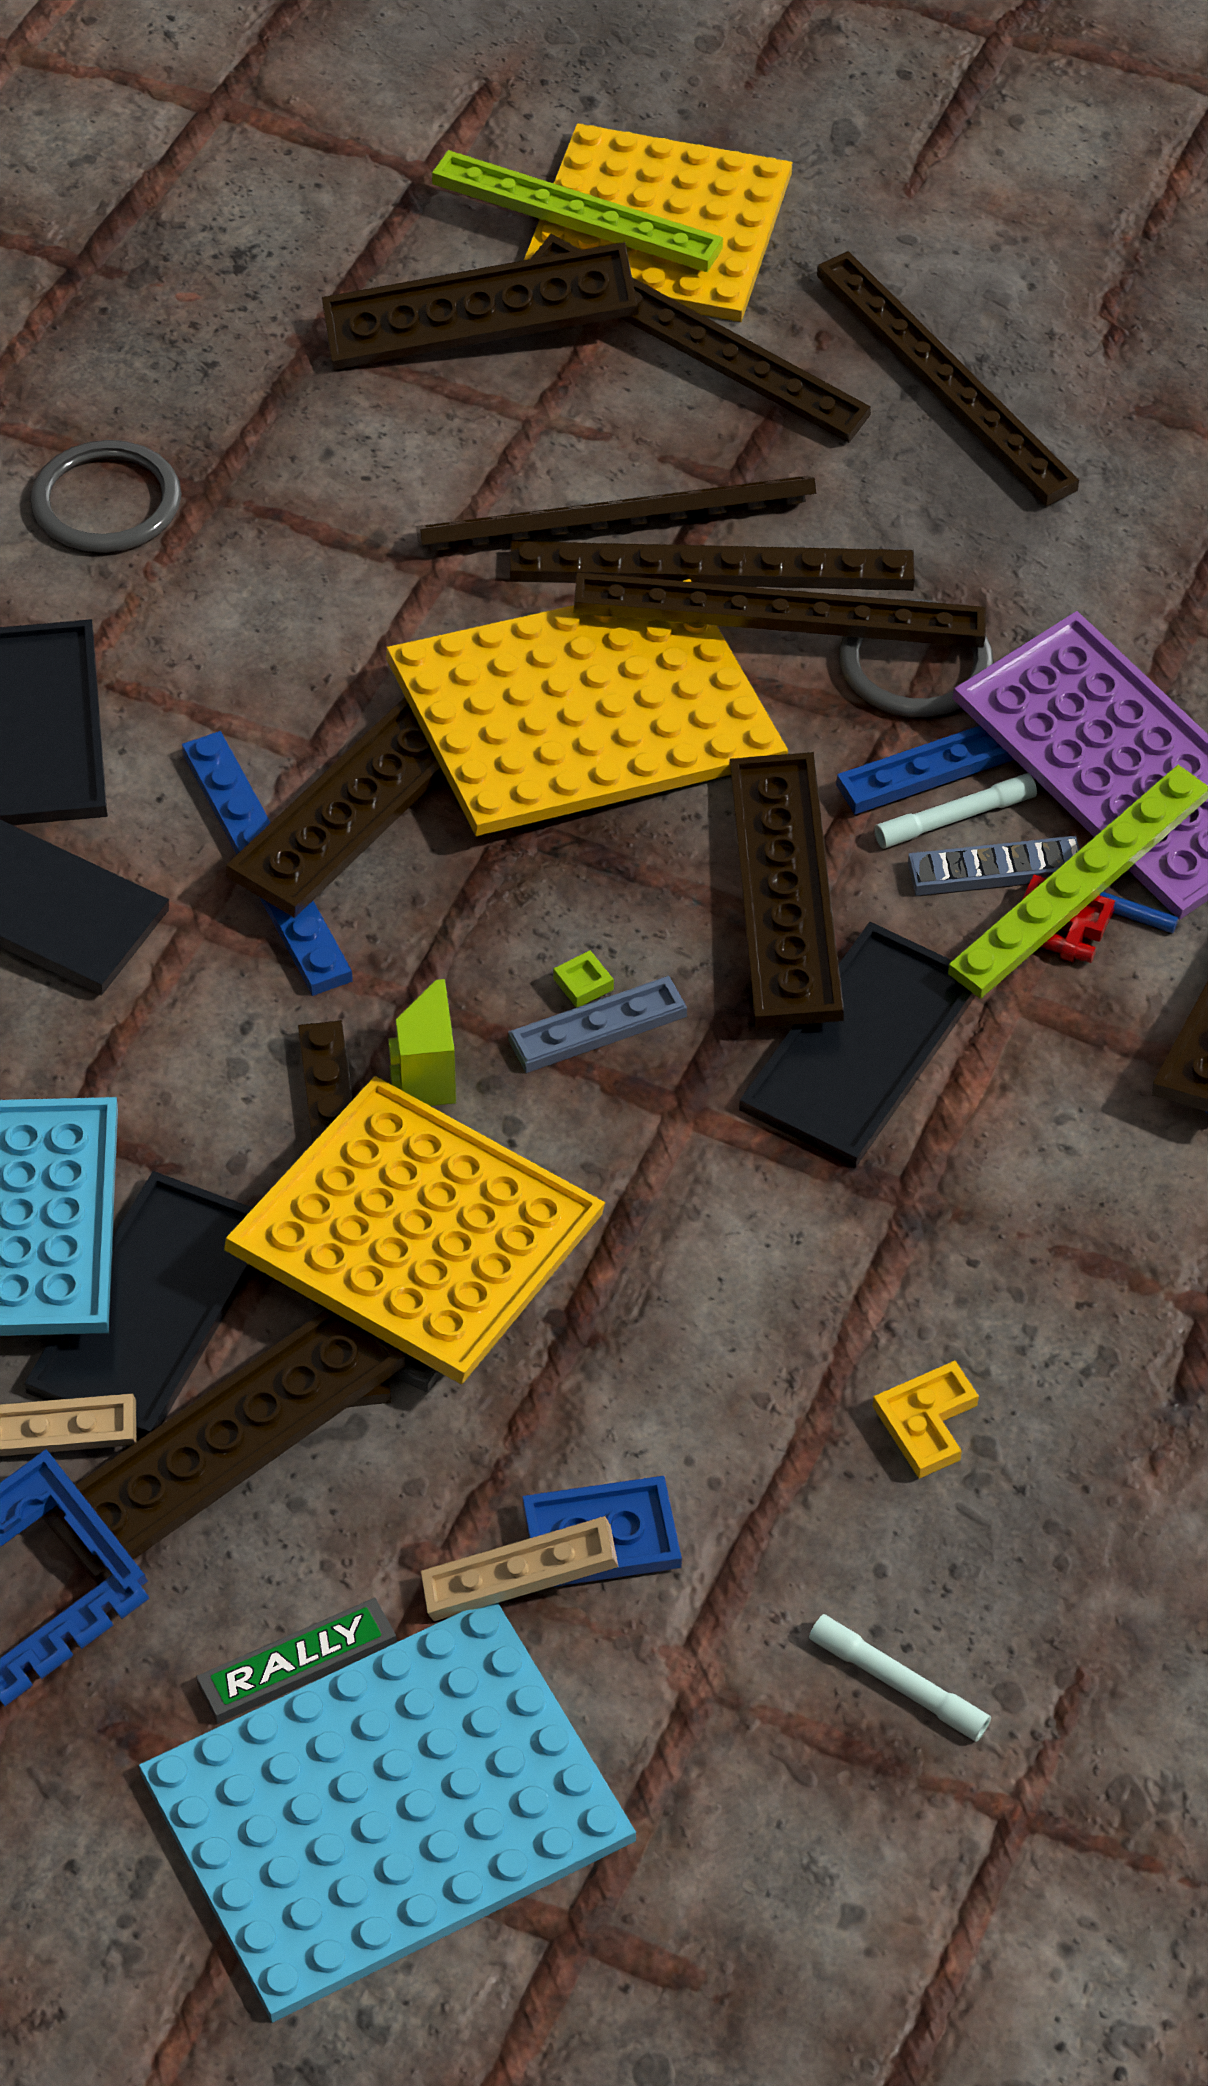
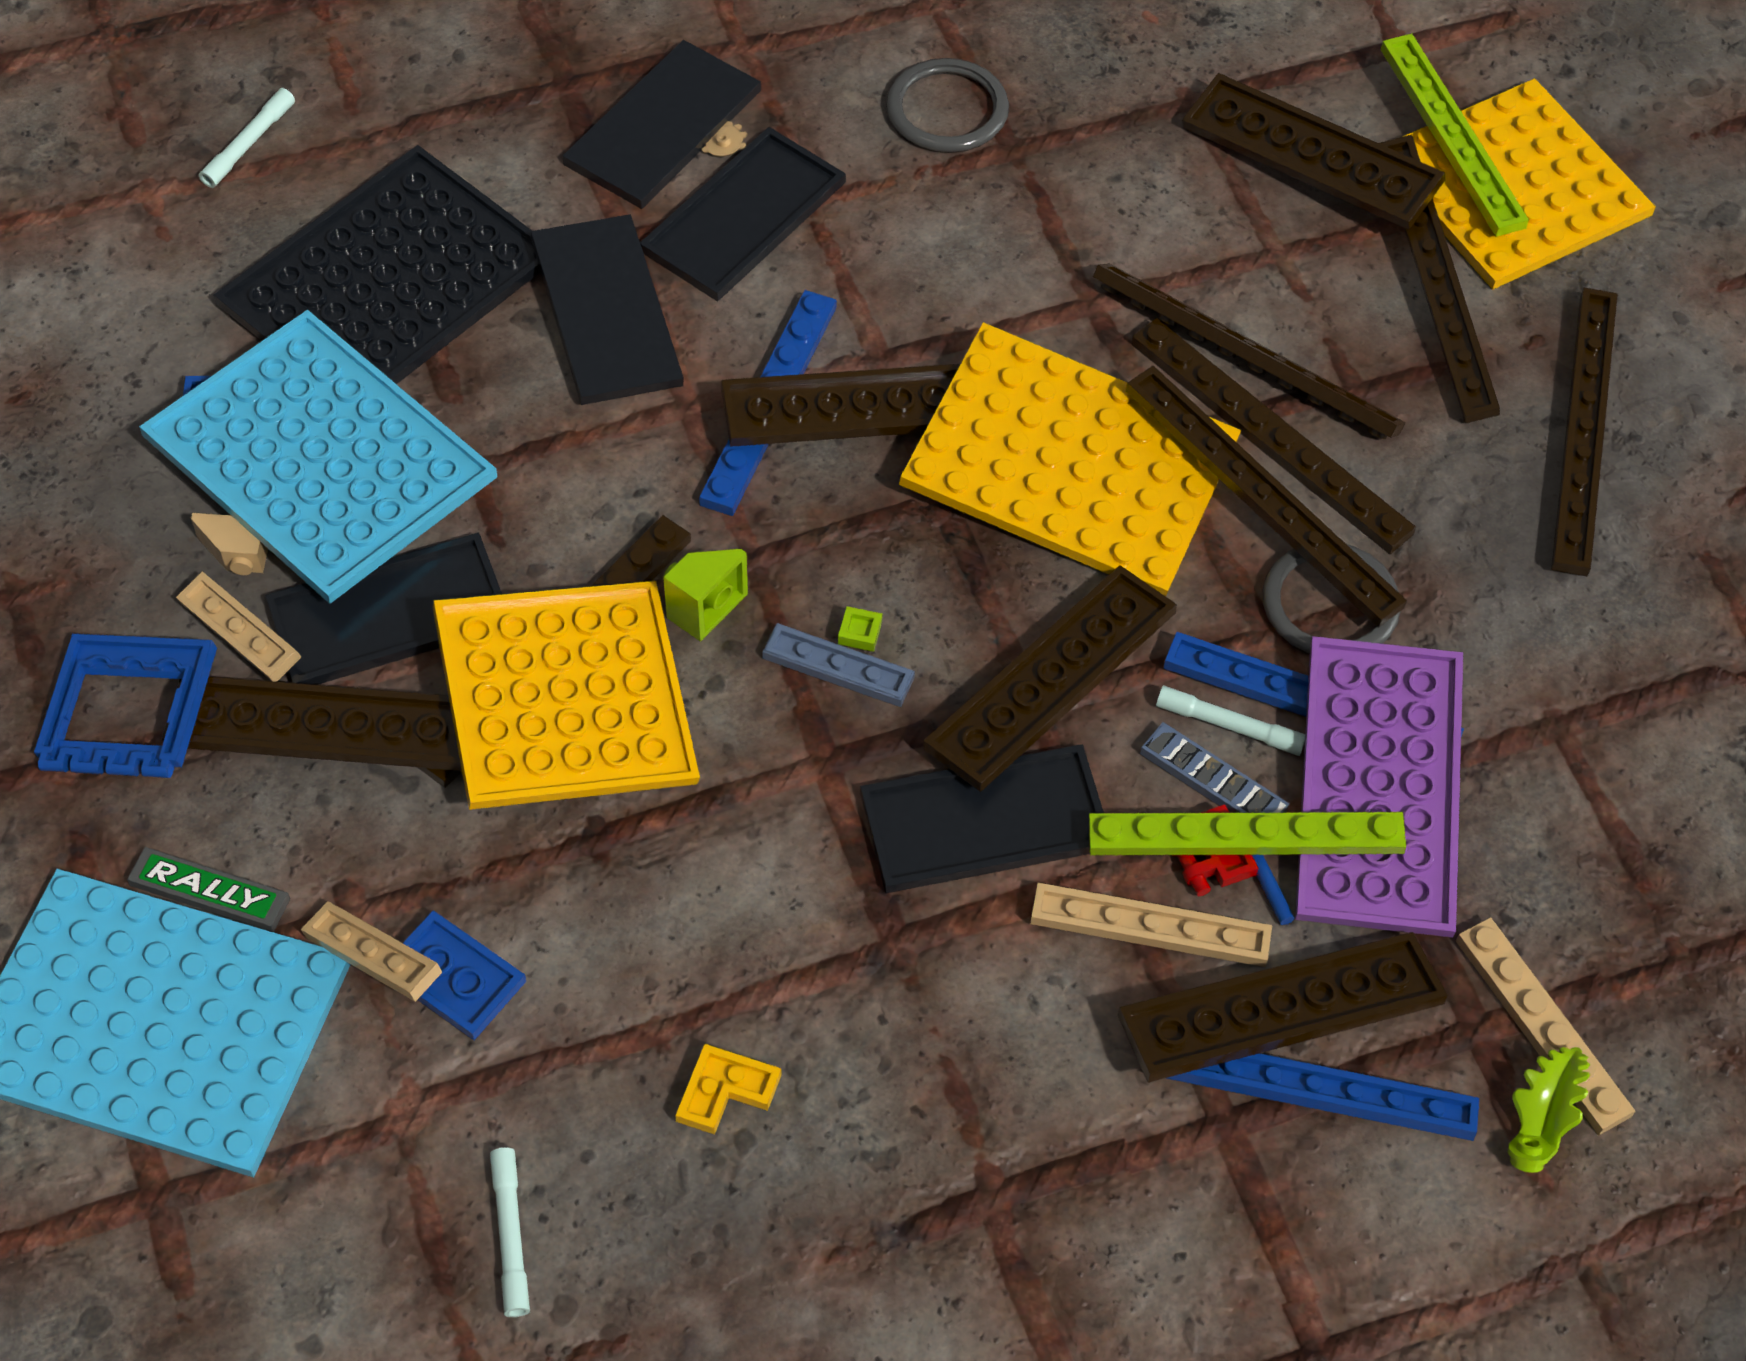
camera: 45 degrees right, 5 degrees up
none -> tan plate [1030,883,1272,967]

